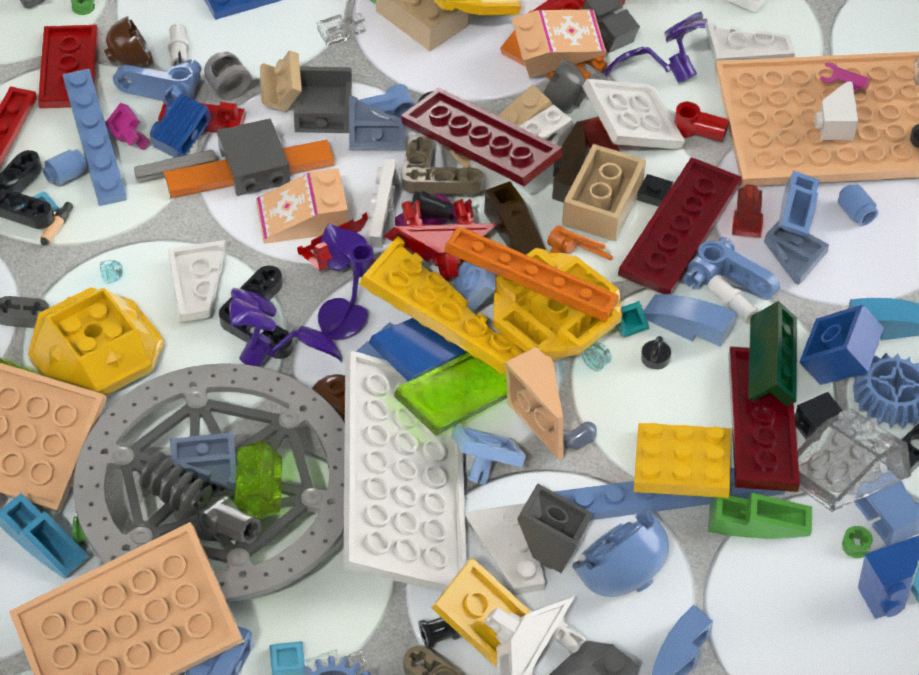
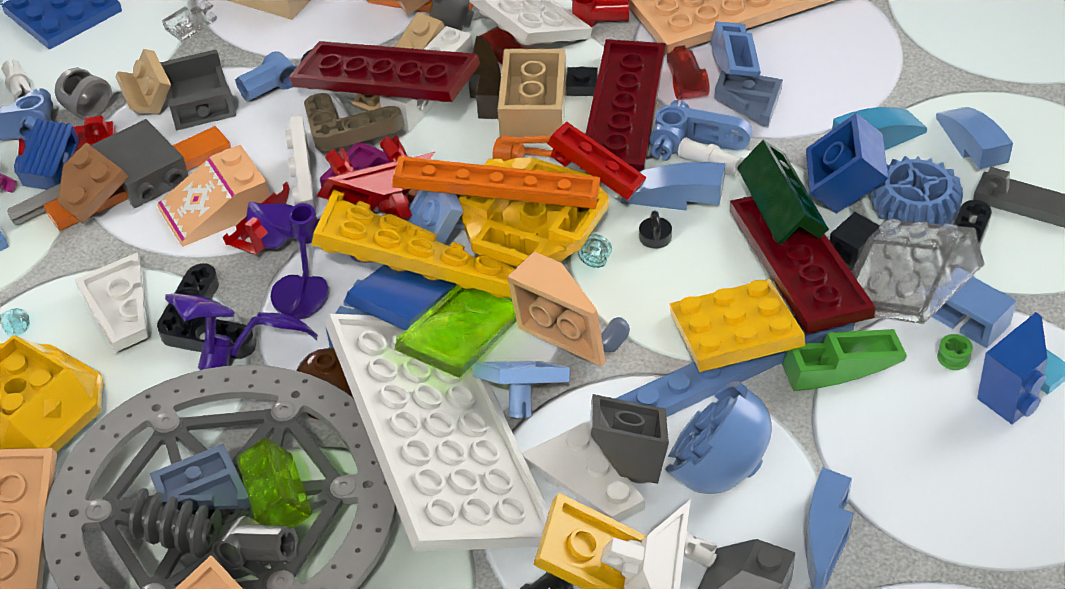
camera: 15 degrees left, 5 degrees down
sand blue wing [349,96,405,150] -> none
black cone [411,190,453,220] -> none
dark brown slope [484,181,546,255] -> none
teal slope [615,301,649,338] -> none
medium blue brick [838,184,878,226] -> none
none -> medium nougat plate [58,143,129,224]
none -> red hinge [547,121,647,201]

